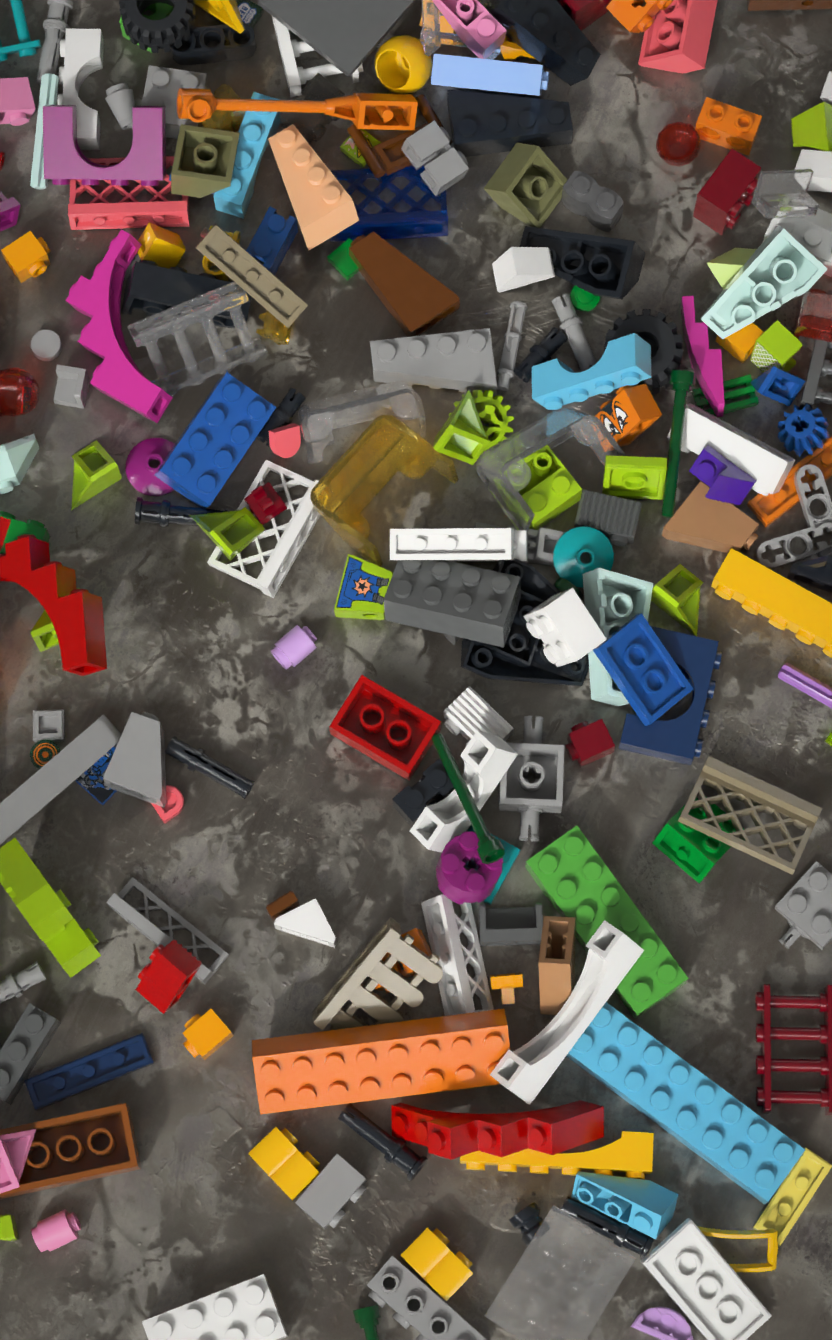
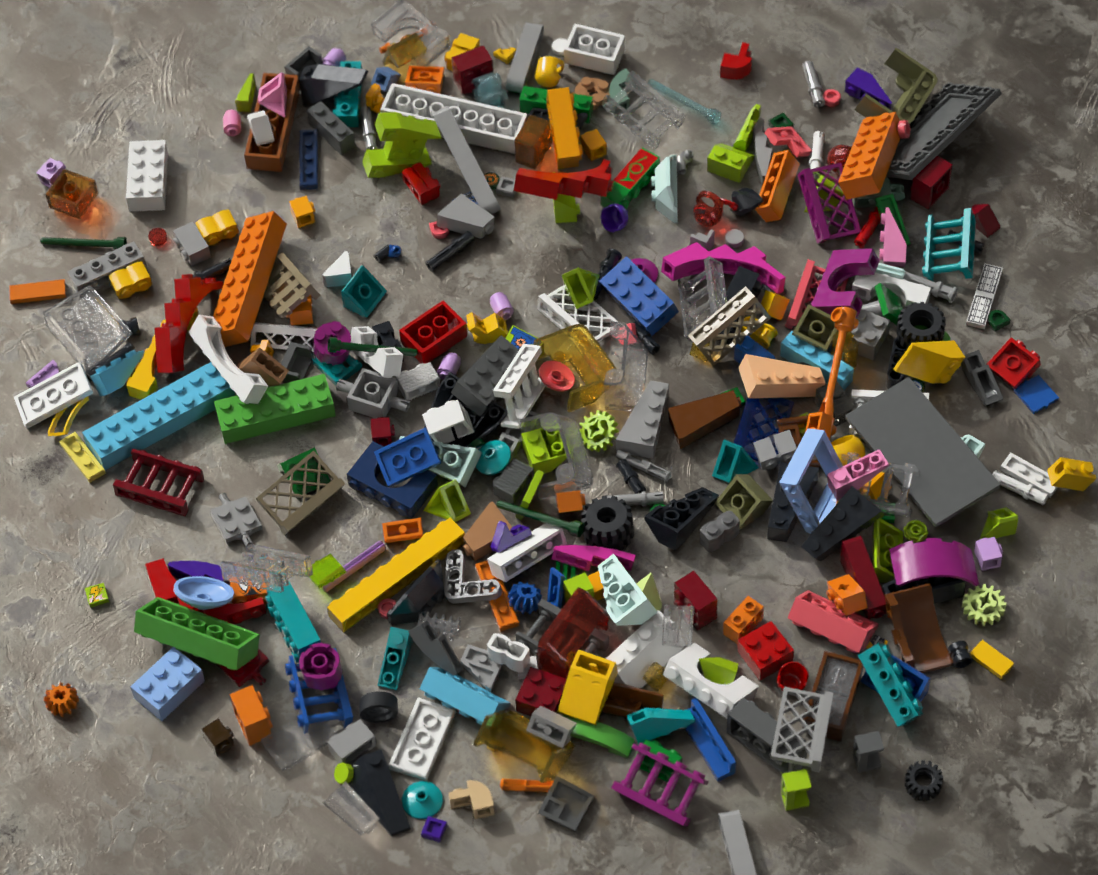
camera: 110 degrees right, 20 degrees down
light orange brick [1,231,51,283] -> none
lime slope [71,440,122,511] -> none
light grey fence [106,877,229,985] -> none
red brick [135,940,201,1014] -> none
dark red tile [244,482,287,526] -> none
reddish brown tile [266,891,299,921] -> none
lime slope [433,390,490,465] -> none
white slope [492,247,555,293] -> none
medium azure arch [532,333,652,410] -> none
clear red hair [656,122,701,167] -> none
none -> clear red tile [148,228,167,246]
none -> white slope [247,111,274,146]
none -> teal slope [341,265,387,318]
none -> arm [374,245,401,262]
none -> orange brick [382,518,423,544]
none -> red brick [402,162,441,205]
none -> lavender brick [437,353,461,380]
none -> yellow brick [466,312,508,344]
none -> coral dish [539,361,575,392]
none -> dark purple hair [600,203,629,232]
none -> teal slope [712,440,759,483]
none -> red brick [737,621,794,681]
none -> red hair [777,661,809,691]
none -> green tile [875,283,903,326]

